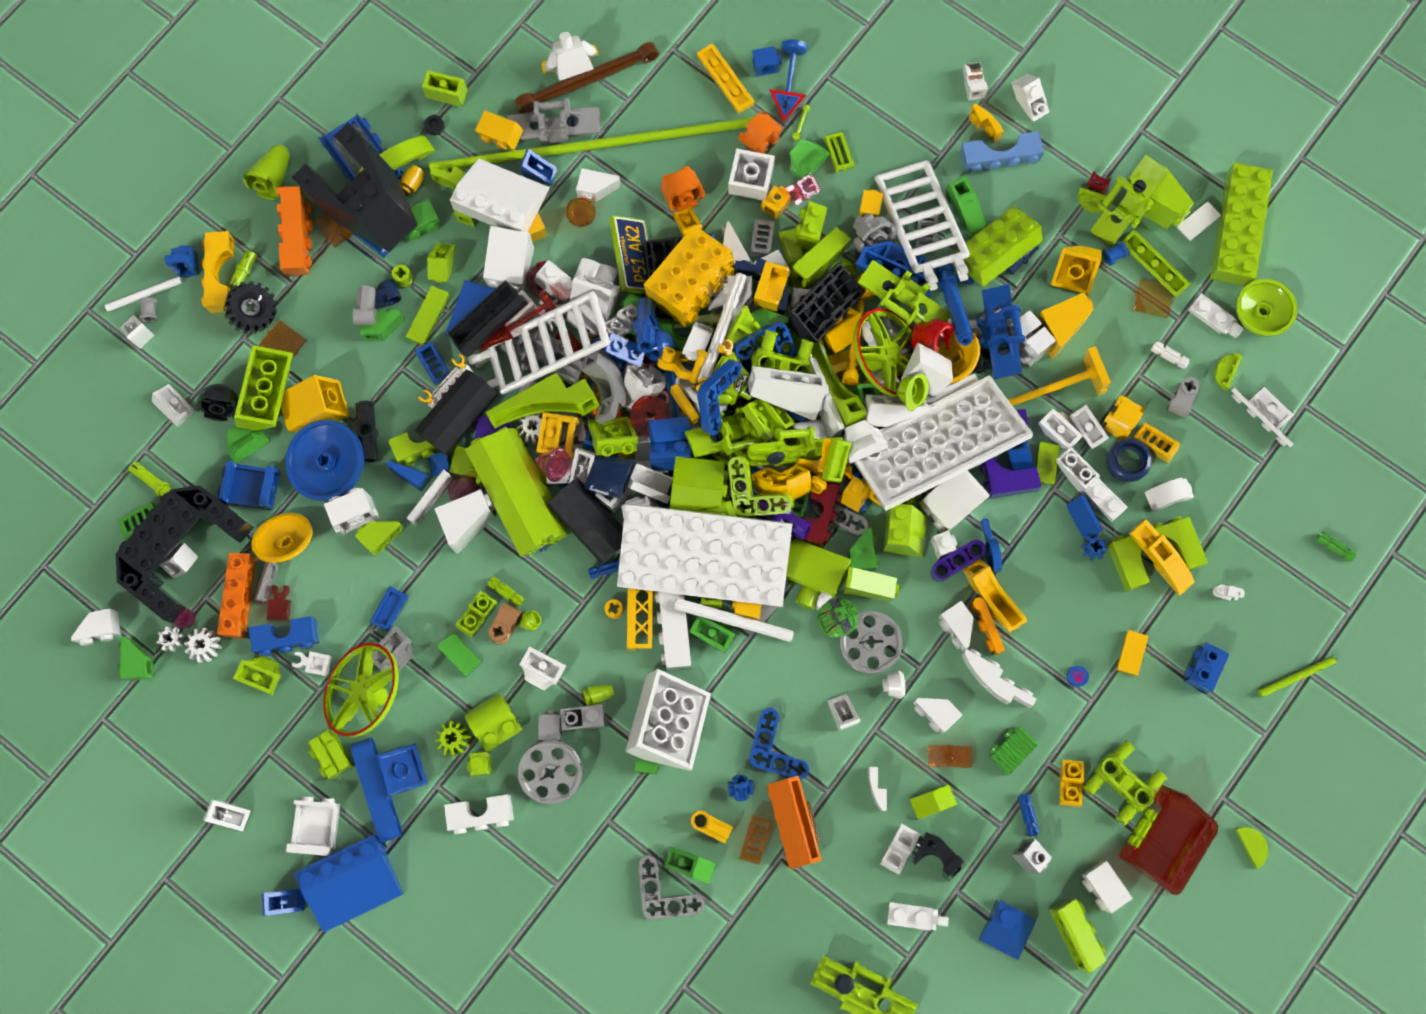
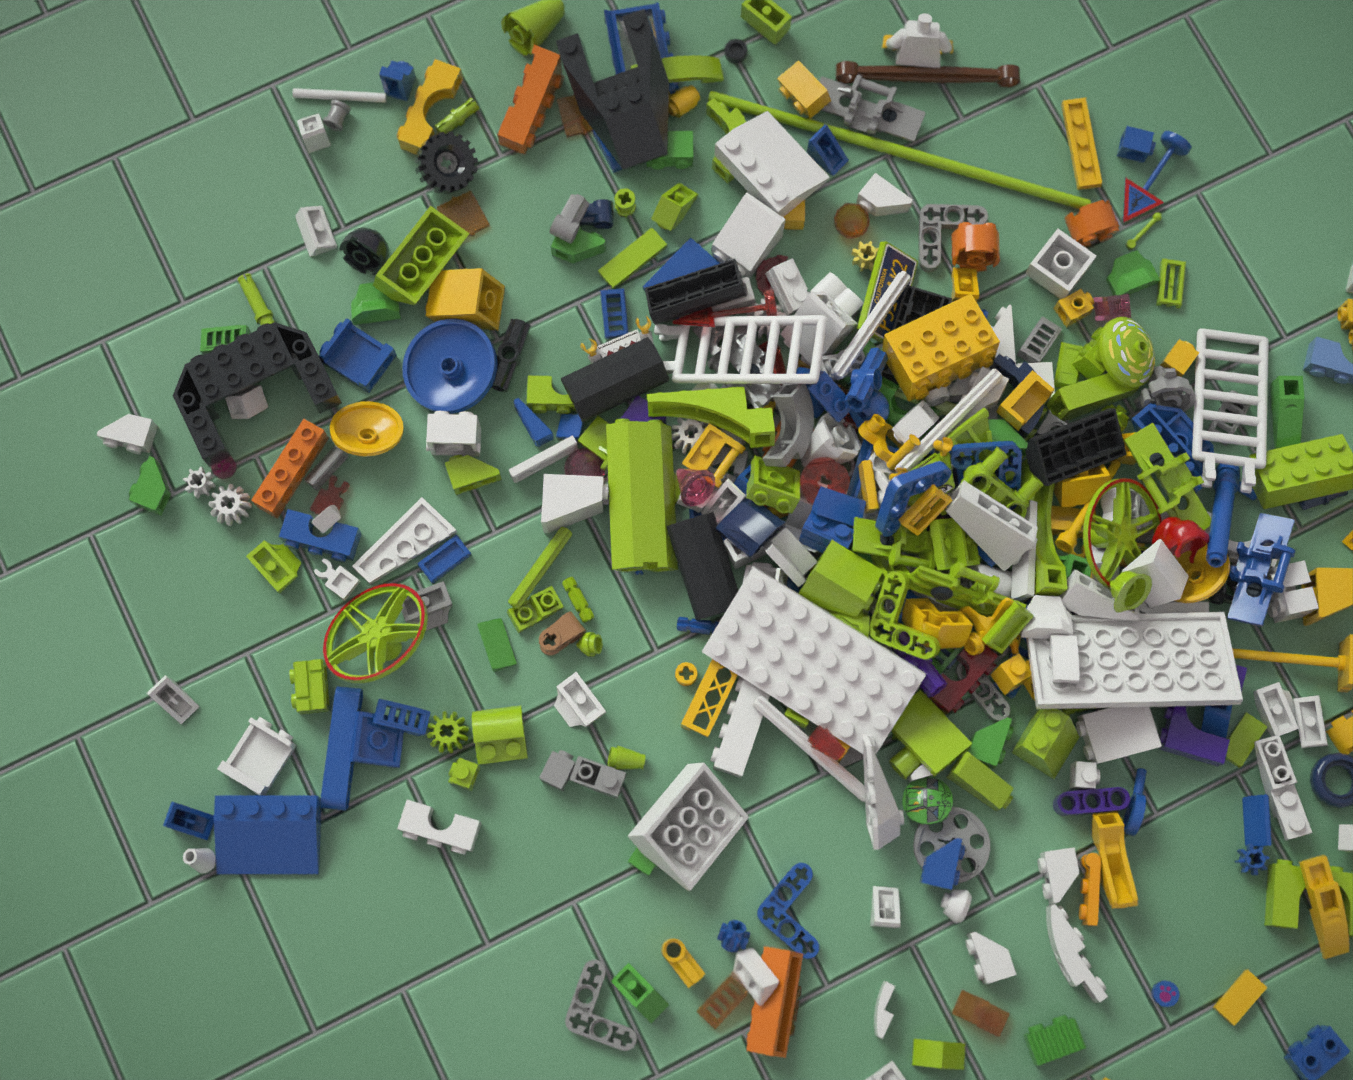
camera: 20 degrees right, 0 degrees up
light grey wedge [518,740,582,804] -> none
bright green slope [689,616,735,653] -> none
none -> white cone [183,848,216,873]
none -> white slope [312,505,341,533]
none -> white wing [352,497,457,584]
none -> blue slope [373,699,430,736]
none -> lime axle [508,526,572,609]
none -> white slope [733,948,779,1006]
none -> clear red cone [807,725,846,761]
none -> white axle [831,271,911,380]
none -> light yellow gear [851,241,878,272]
none -> white wedge [862,735,904,850]
none -> yellow tile [898,484,953,536]
none -> light grey beam [918,204,988,272]
none -> blue slope [920,838,965,890]
none -> white tile [925,387,950,407]
none -> white slope [1050,634,1080,683]
none -> lime dish [1099,317,1155,388]

